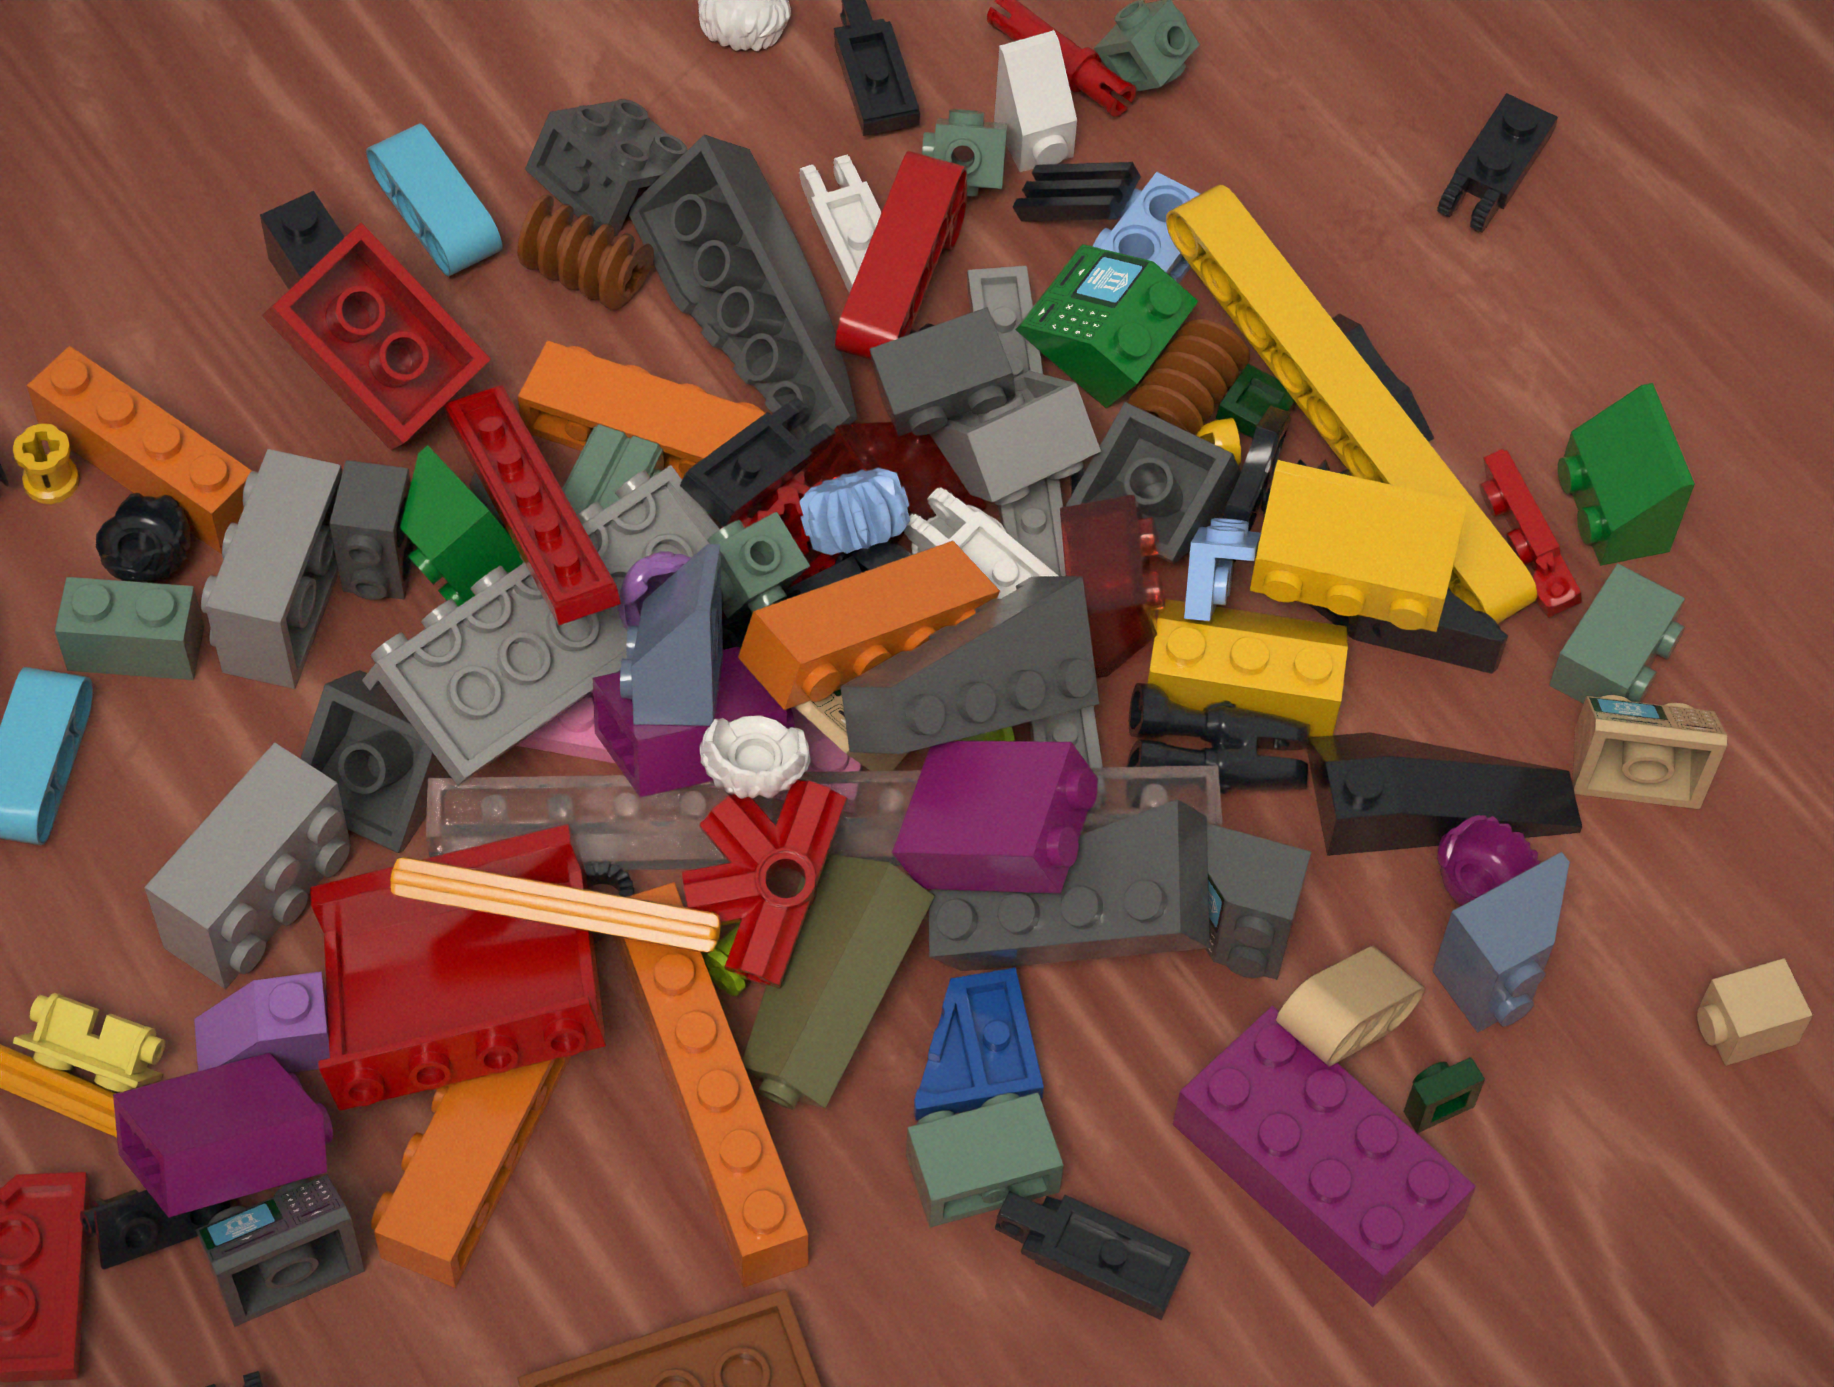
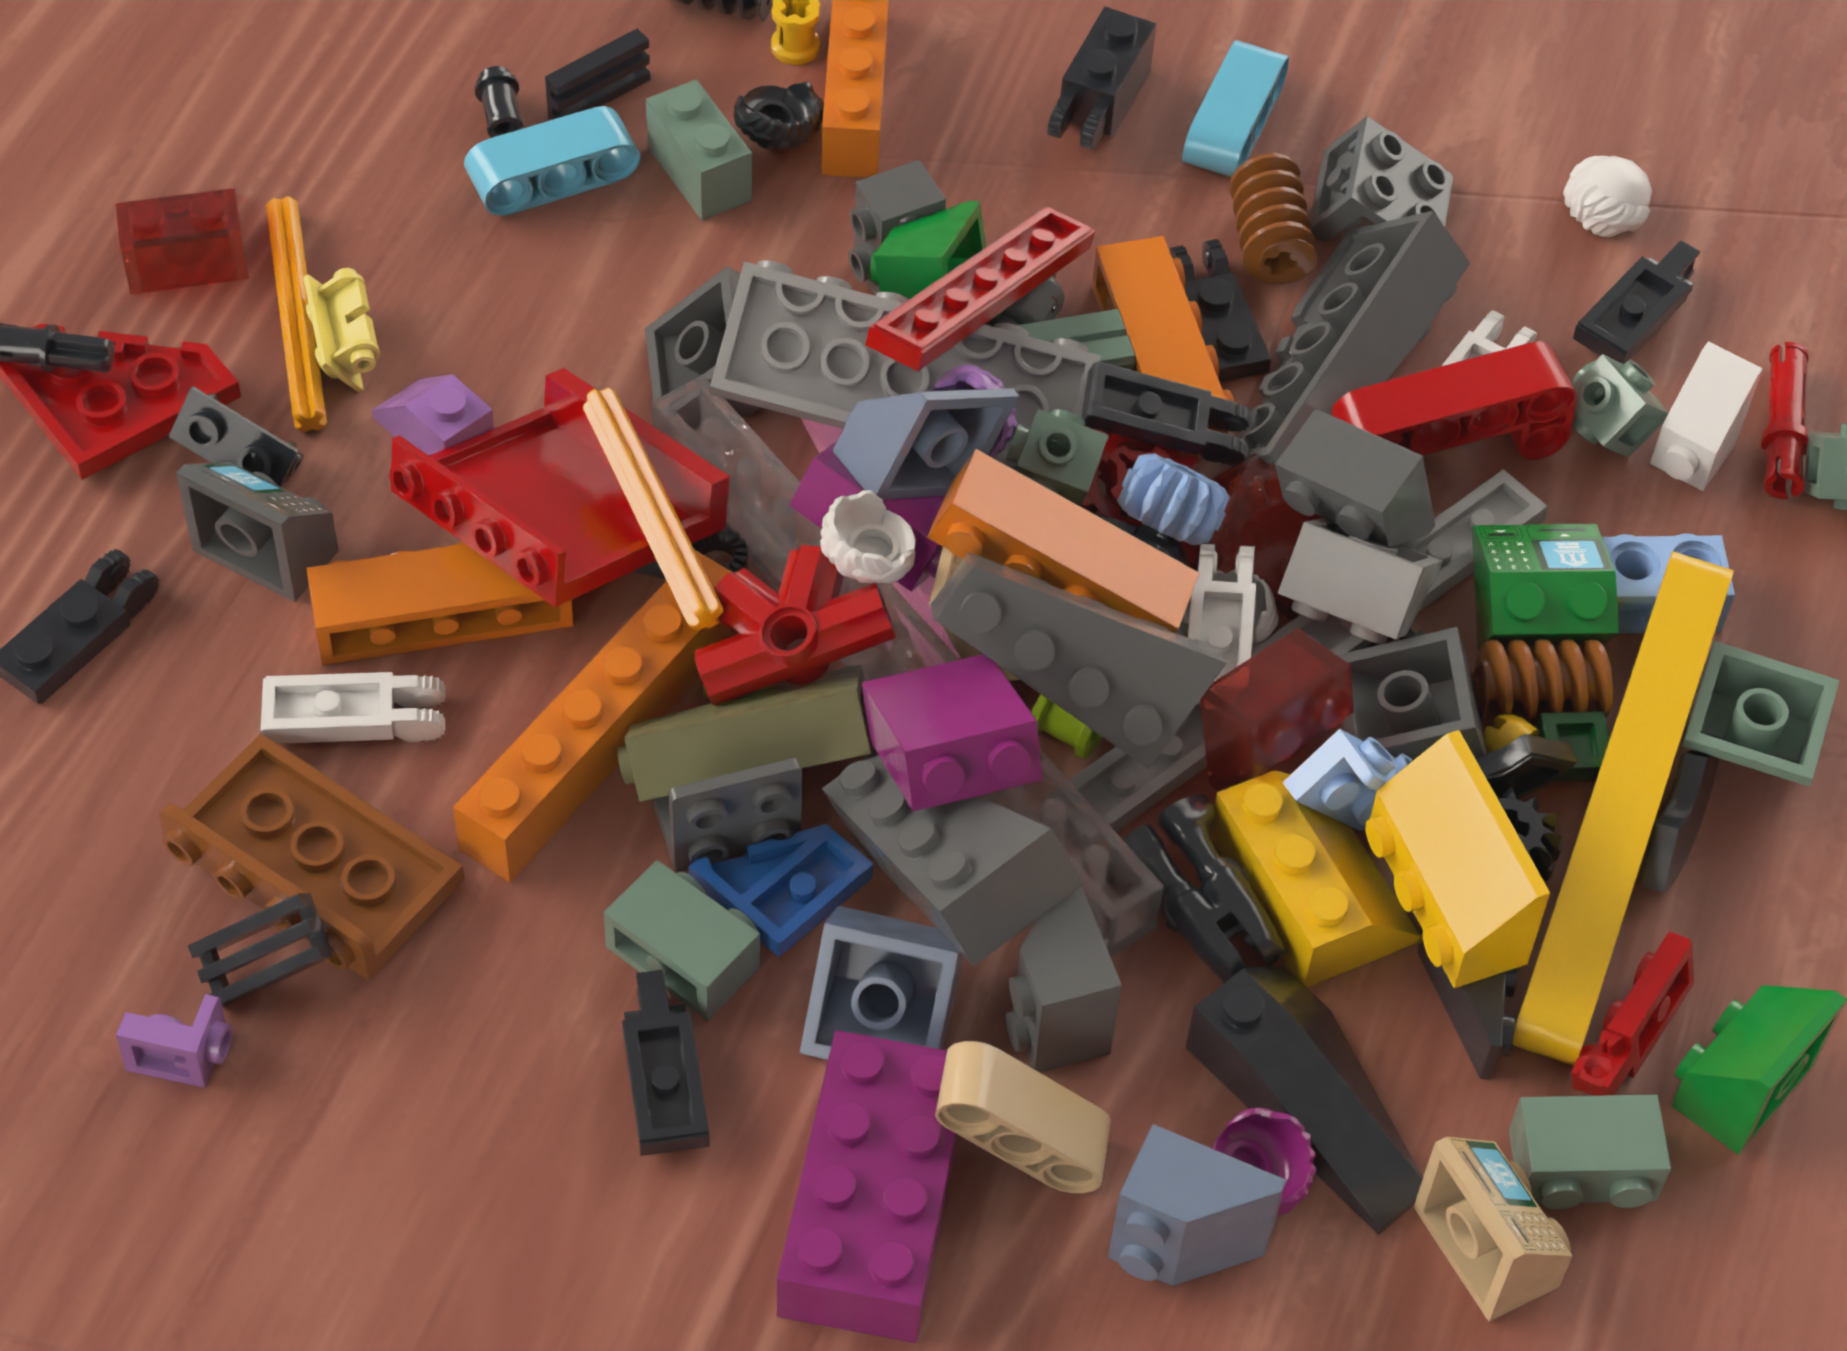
camera: 55 degrees right, 5 degrees down
magenta brick [113,1053,333,1217] -> none
light grey brick [144,742,351,989] -> none
light grey brick [201,449,342,689] -> none
red brick [261,222,491,450] -> none
black tile [1012,162,1141,221] -> none
dark green plate [1403,1057,1485,1134] -> none
none -> white hinge [260,672,446,744]
none -> dark grey bracket [653,758,802,872]
none -> sand blue slope [799,906,964,1060]
none -> black hinge [1169,239,1271,382]
none -> sand green slope [1682,641,1840,787]

